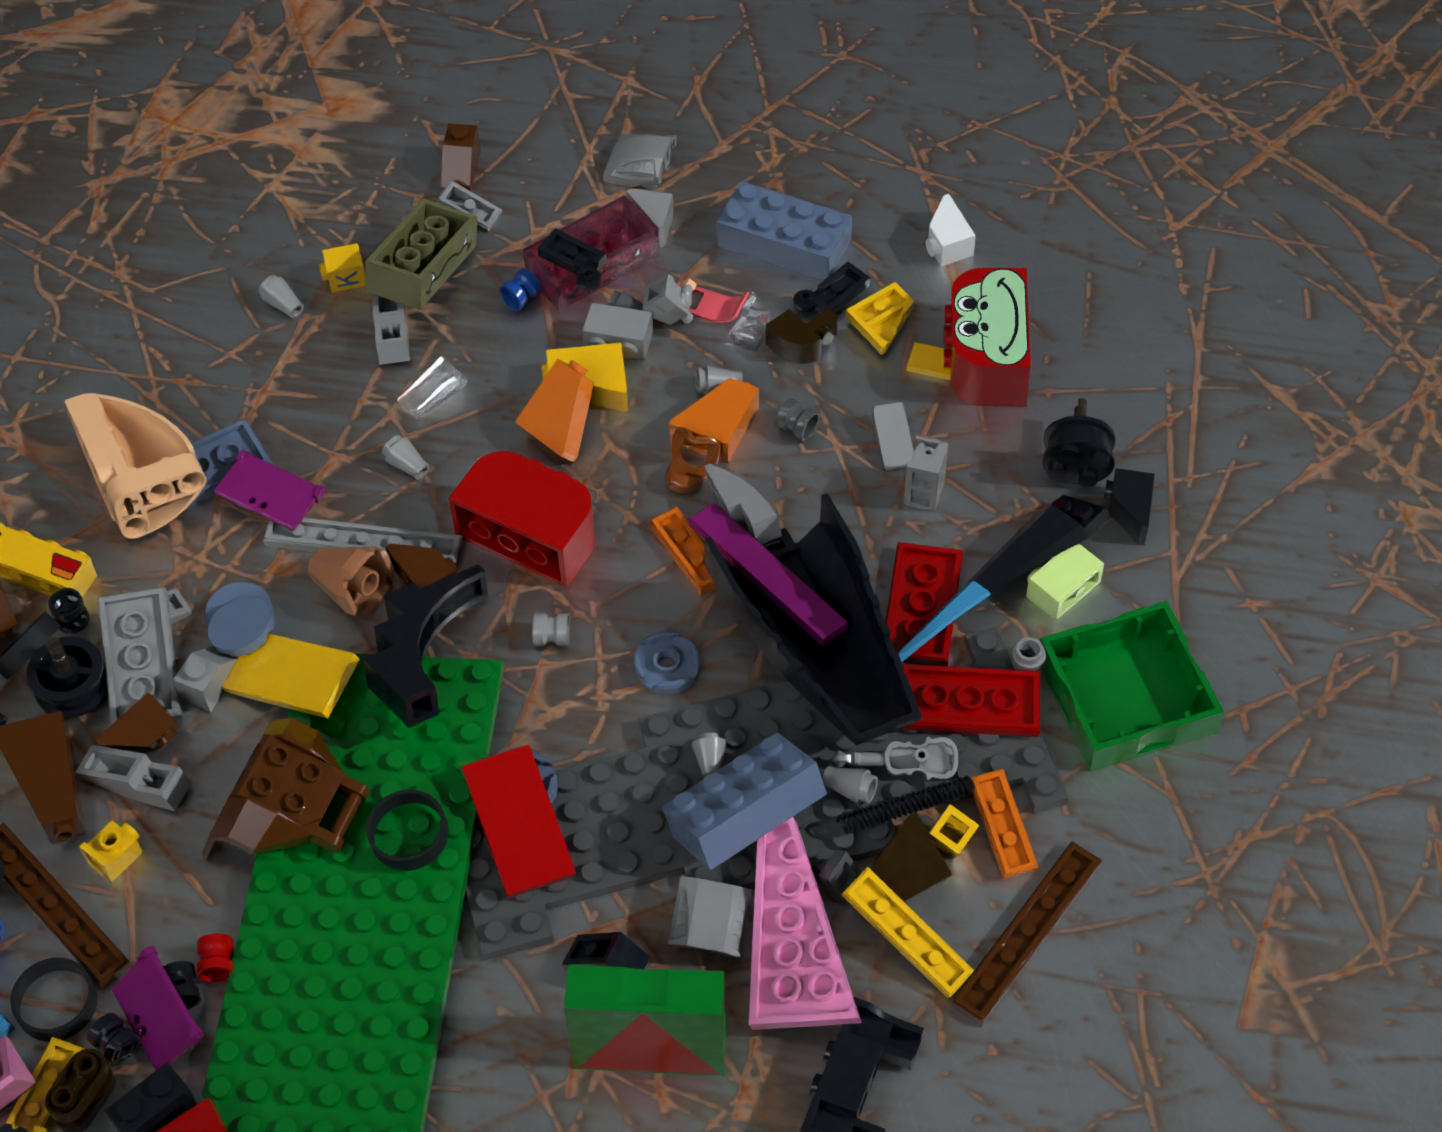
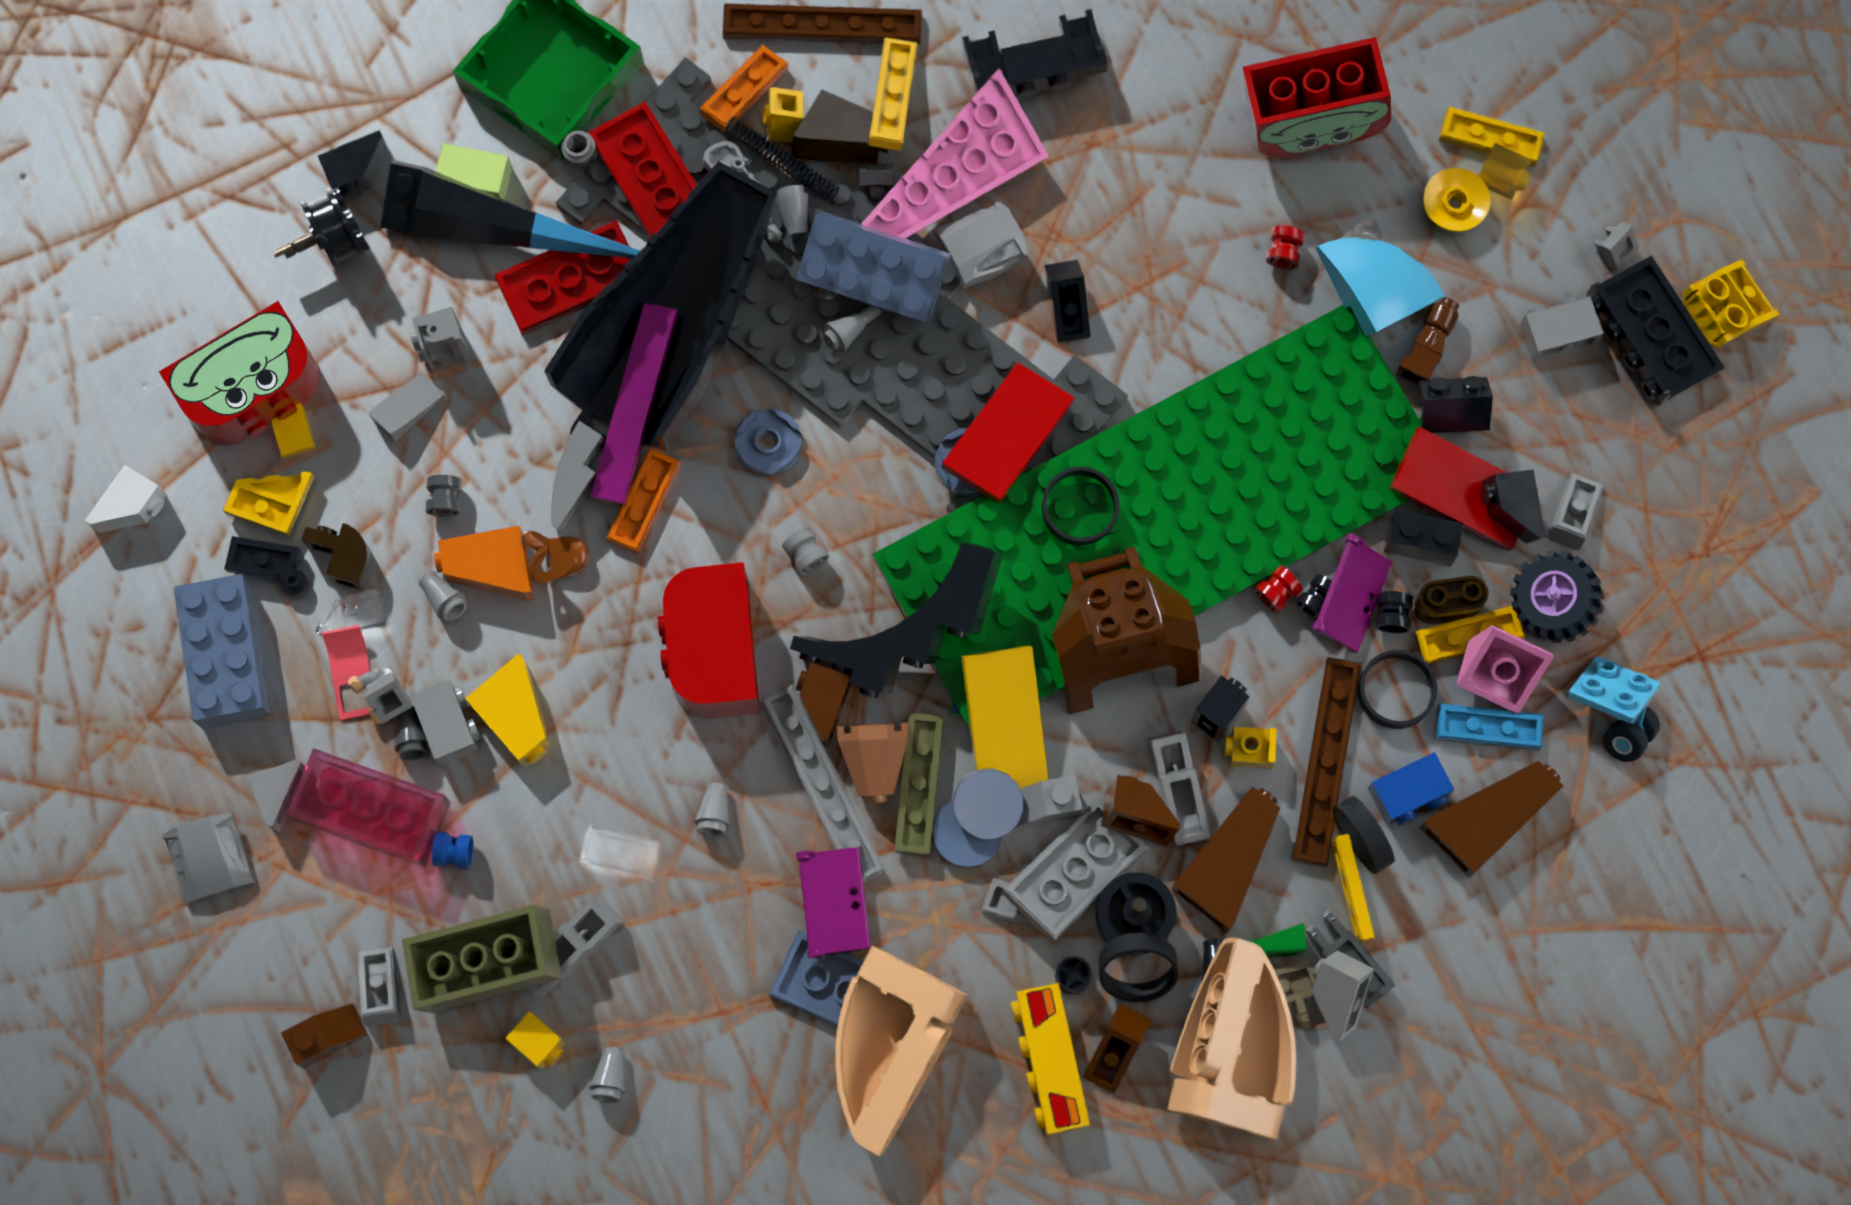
camera: 125 degrees left, 20 degrees up
orange slope [515,359,594,462] -> none
black hinge [537,228,607,291] -> none
green tile [564,965,727,1076] -> none
none -> olive plate [894,713,944,856]
none -> black brick [1191,675,1250,743]

